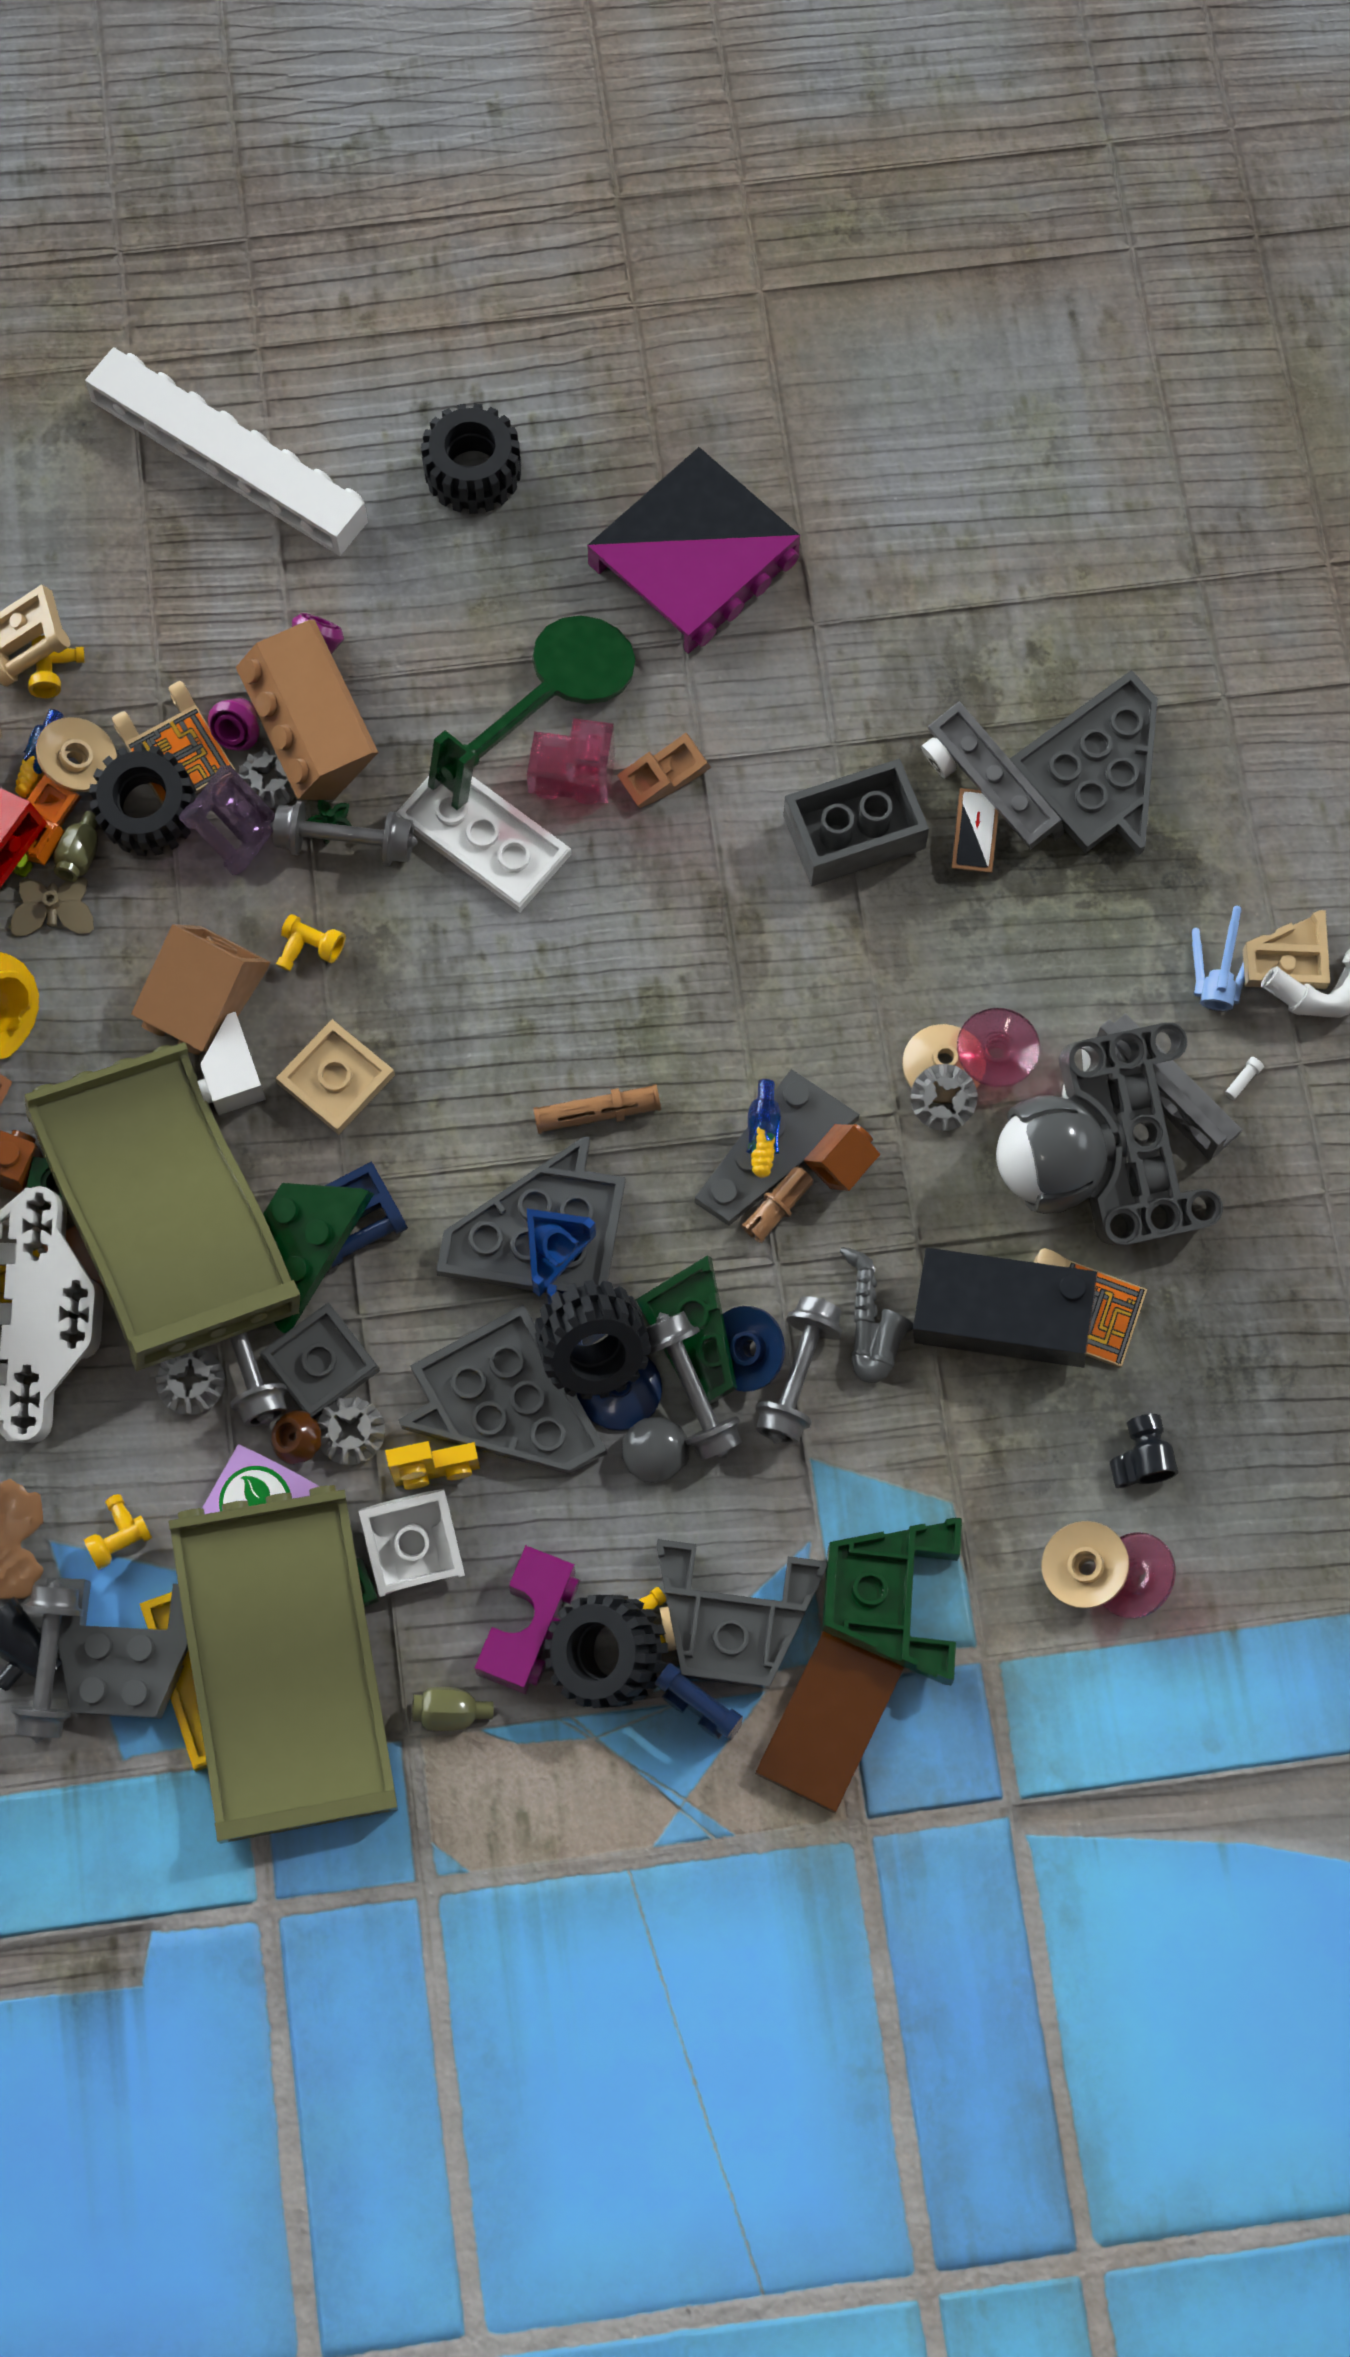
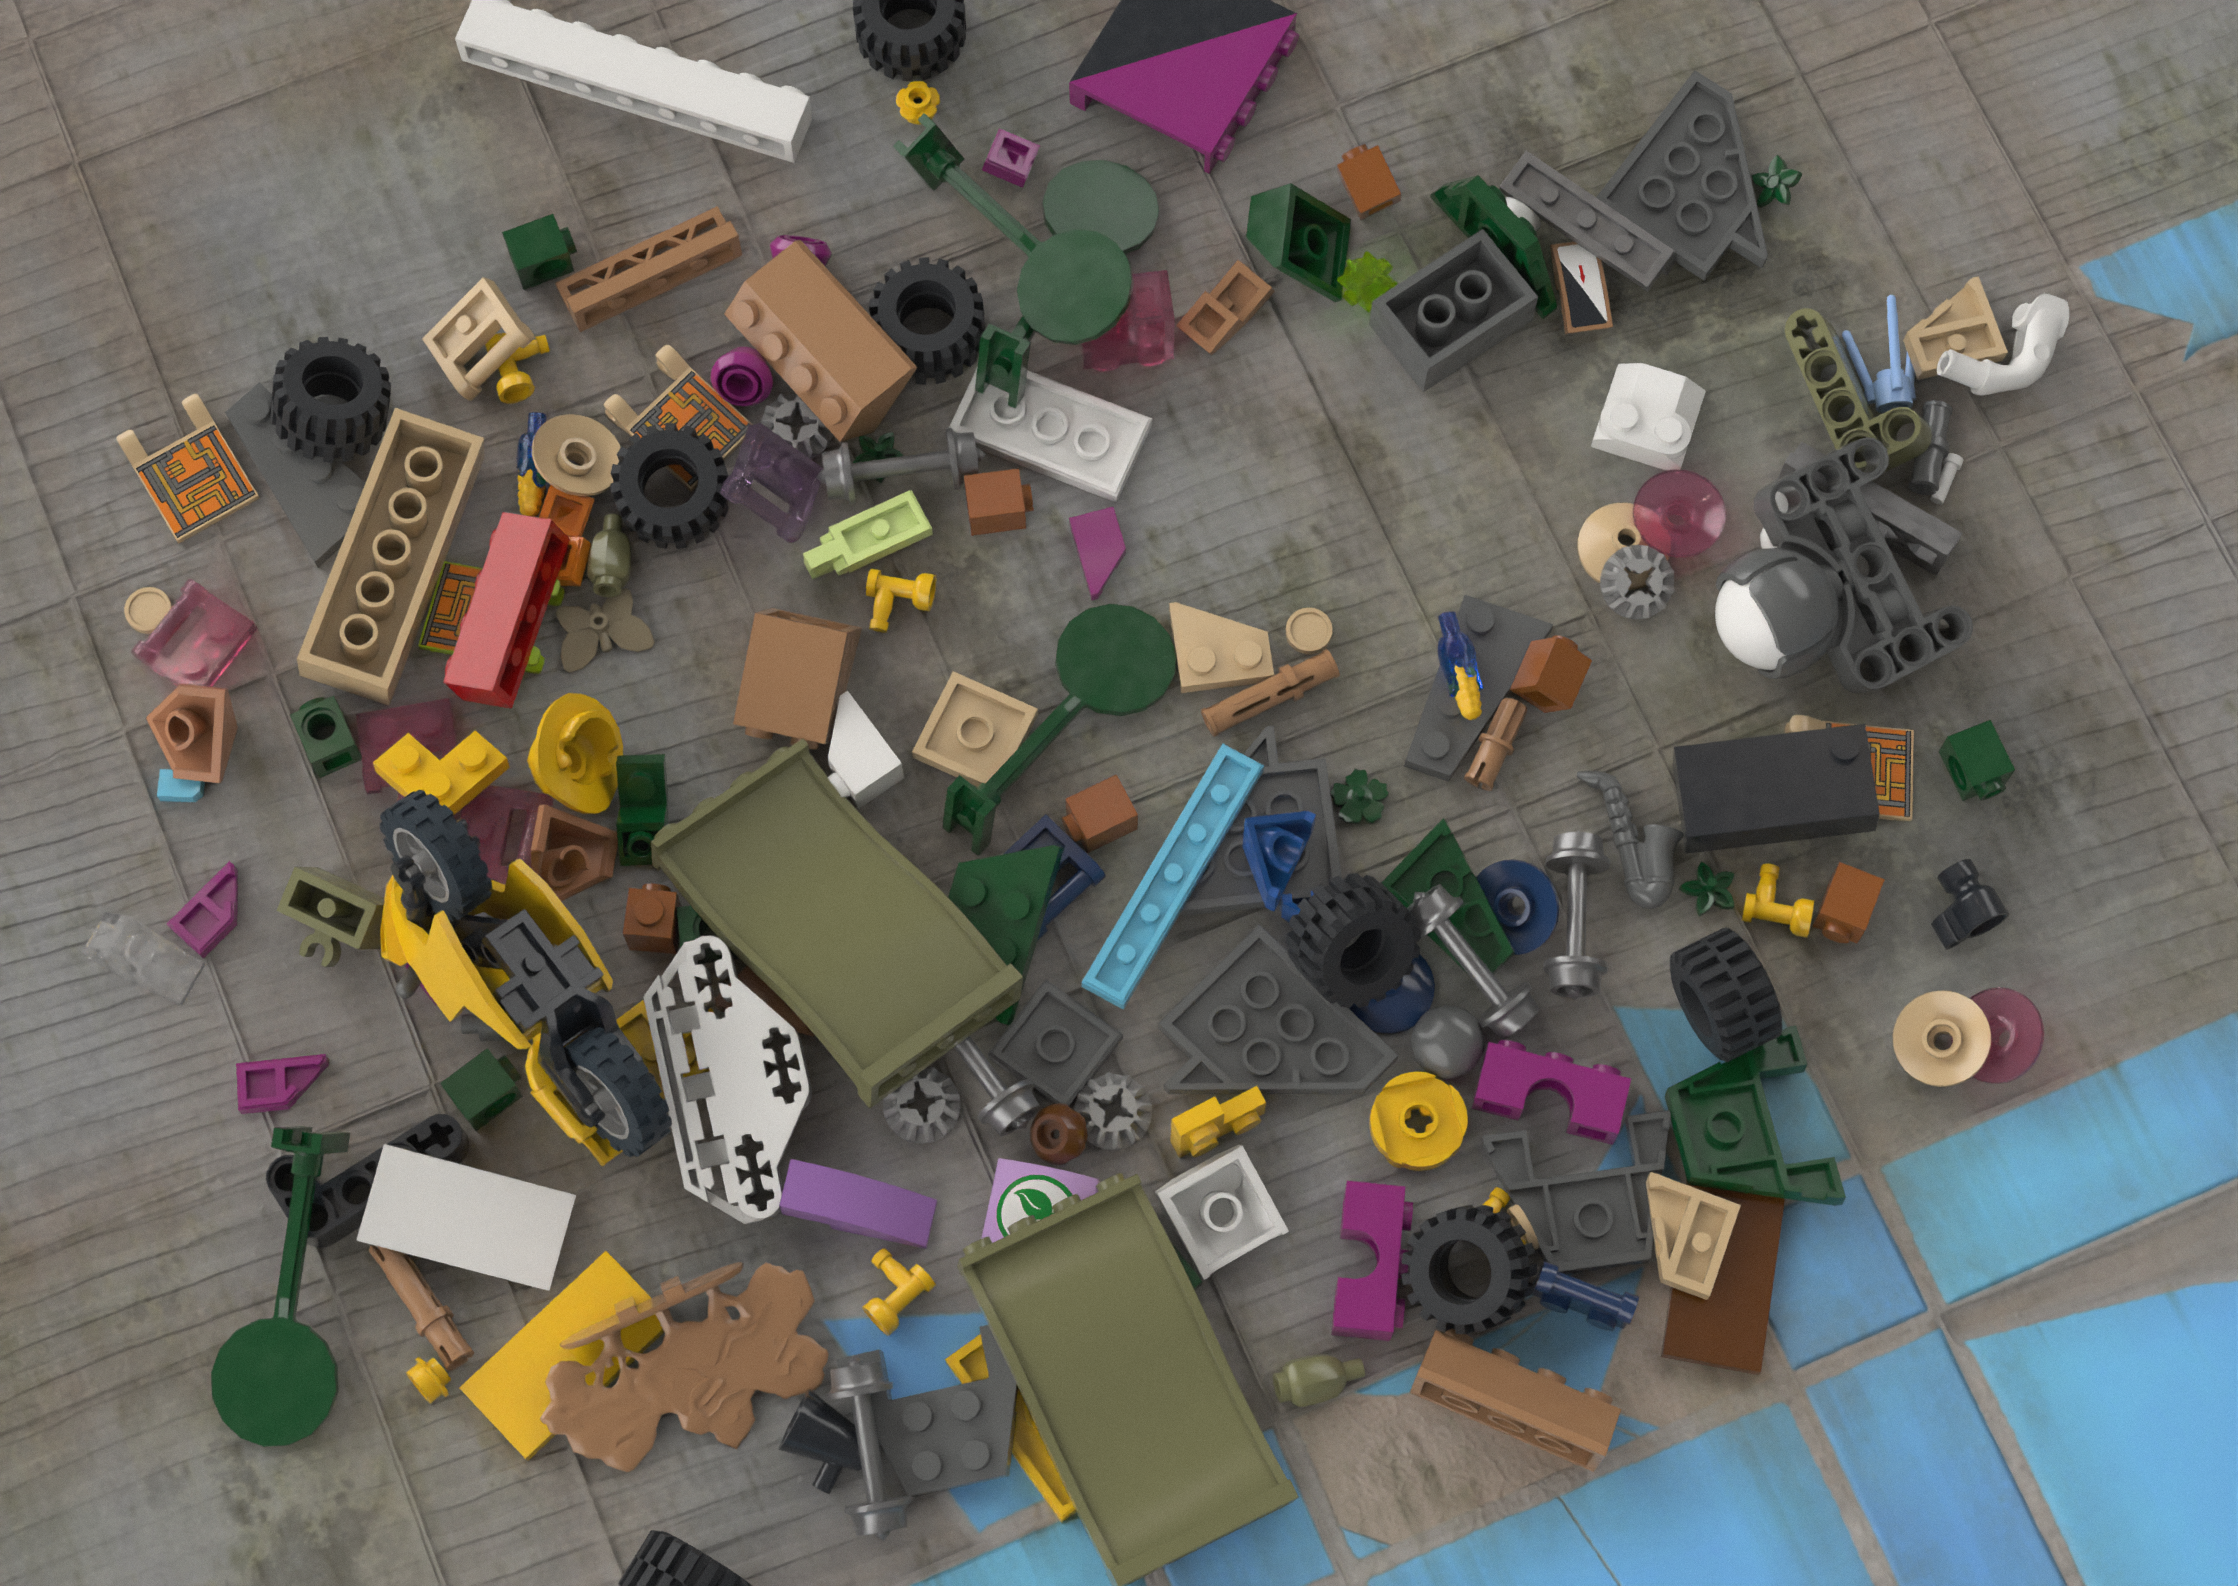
camera: 15 degrees left, 0 degrees up
none -> dark green brick [502,214,577,290]
none -> medium nougat fence [555,206,742,332]
none -> dark green slope [616,754,668,866]
none -> medium lavender slope [779,1159,937,1249]
none -> yellowish green hinge [803,490,933,579]
none -> black tyre [869,257,985,385]
none -> dark green piece [893,113,1134,345]
none -> yellow plate [896,81,940,124]
none -> dark green piece [942,604,1176,856]
none -> dark orange brick [964,468,1034,536]
none -> magenta tile [982,128,1040,188]
none -> dark orange brick [1061,774,1138,854]
none -> magenta tile [1069,507,1126,601]
none -> medium azure tile [1081,743,1264,1010]
none -> tan wing [1169,602,1274,693]
none -> dark green slope [1246,183,1351,302]
none -> tan piece [1286,608,1332,654]
none -> dark green plant [1330,768,1389,824]
none -> dark orange brick [1337,144,1401,221]
none -> clear neon green gear [1337,251,1398,312]
none -> yellow plate [1369,1072,1468,1171]
none -> medium nougat slope [1410,1329,1621,1472]
none -> dark green wing [1430,175,1557,319]
none -> magenta arch [1471,1040,1631,1145]
none -> white slope [1591,363,1706,474]
none -> tan wing [1646,1172,1741,1300]
none -> black tyre [1670,927,1782,1062]
none -> dark green plant [1679,861,1735,917]
none -> yellow piece [1741,864,1814,938]
none -> dark green plant [1751,155,1802,208]
none -> olive beam [1785,308,1932,473]
none -> dark orange brick [1812,862,1885,944]
none -> dark grey pin [1908,400,1953,495]
none -> dark green brick [1938,720,2015,801]

